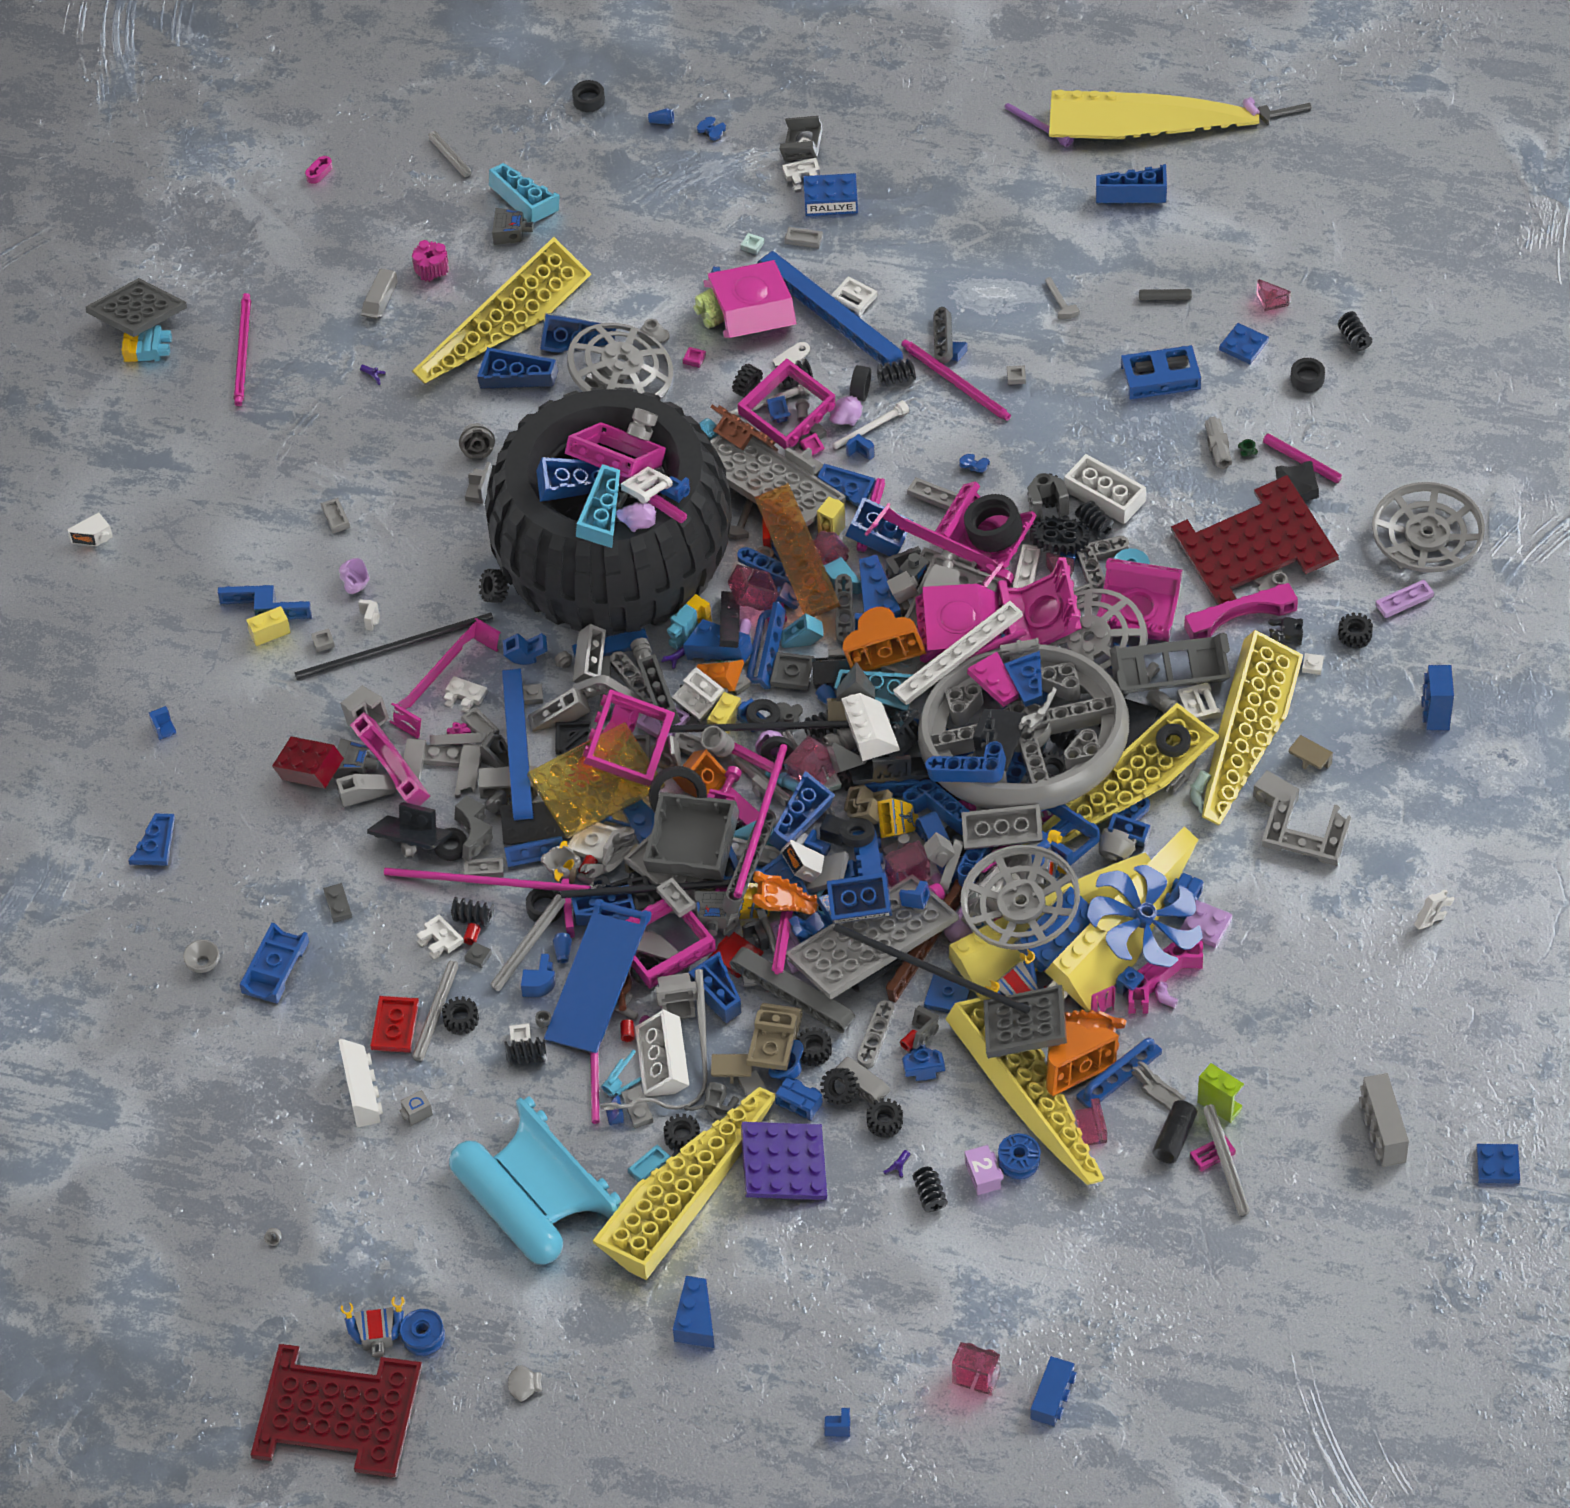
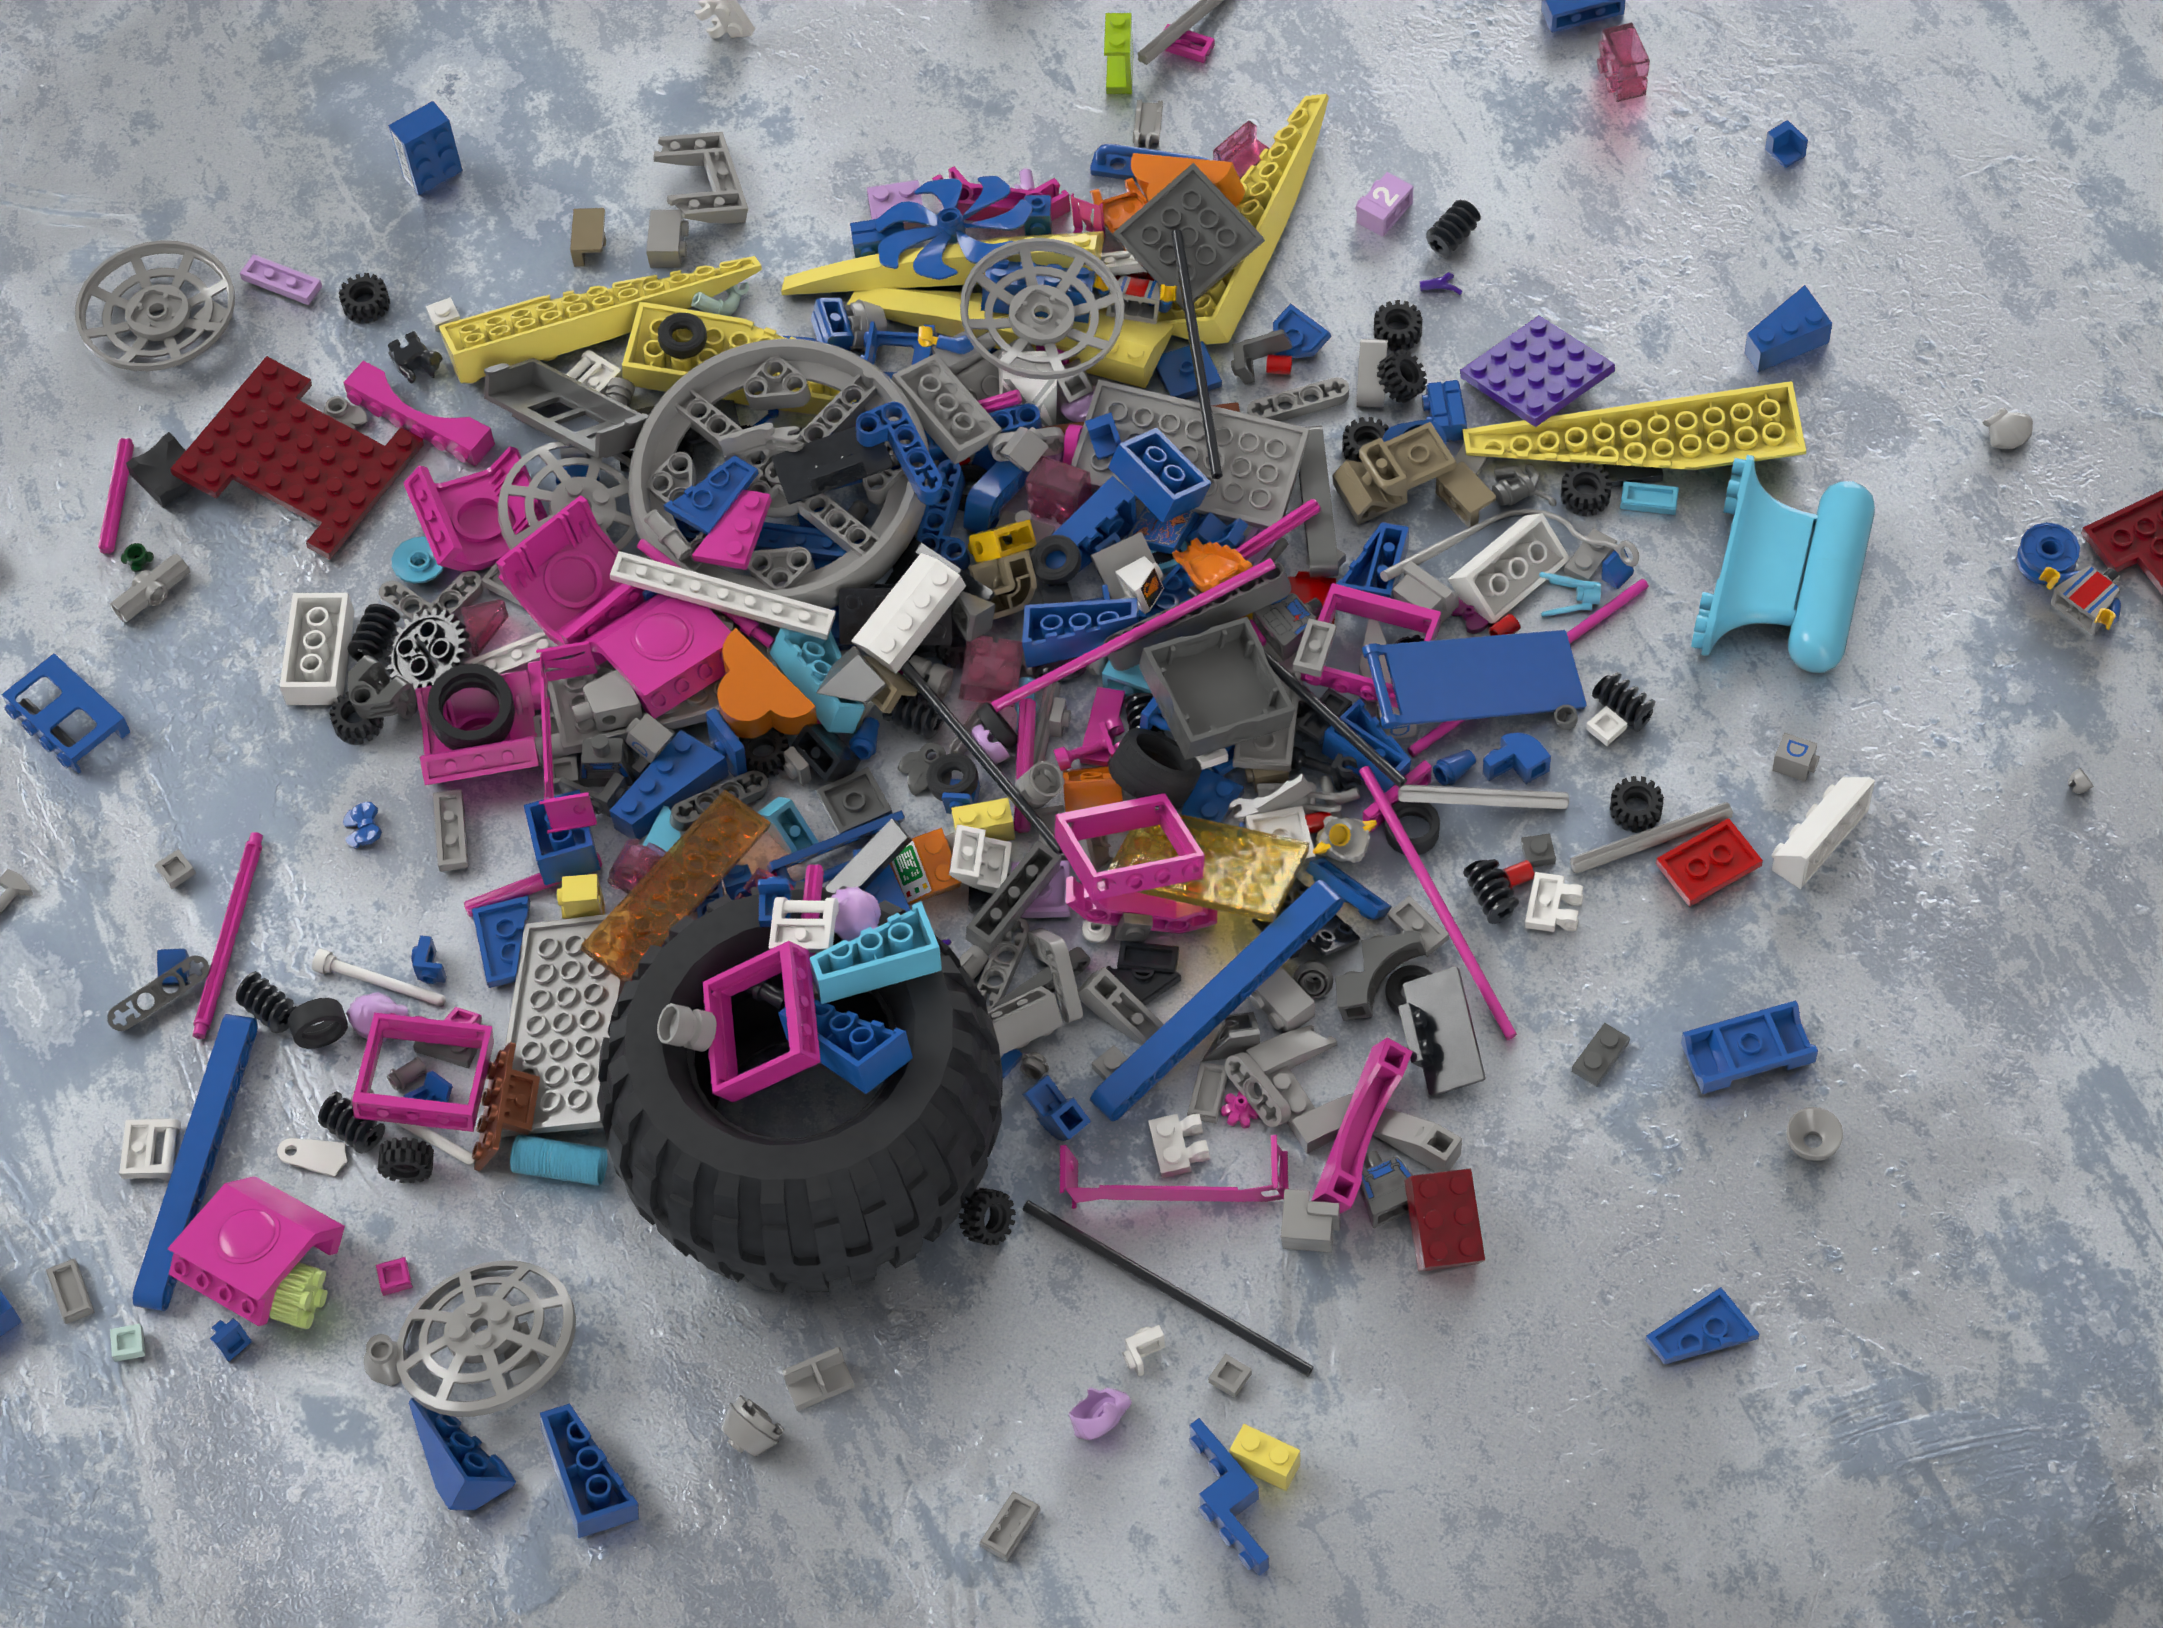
camera: 125 degrees left, 5 degrees up
blue panel [149,706,176,740] -> none
light yellow wedge [412,237,591,384] -> none
light grey panel [785,447,824,477] -> none
blue wheel [997,1133,1041,1180] -> none
black piece [1152,1100,1198,1164] -> none

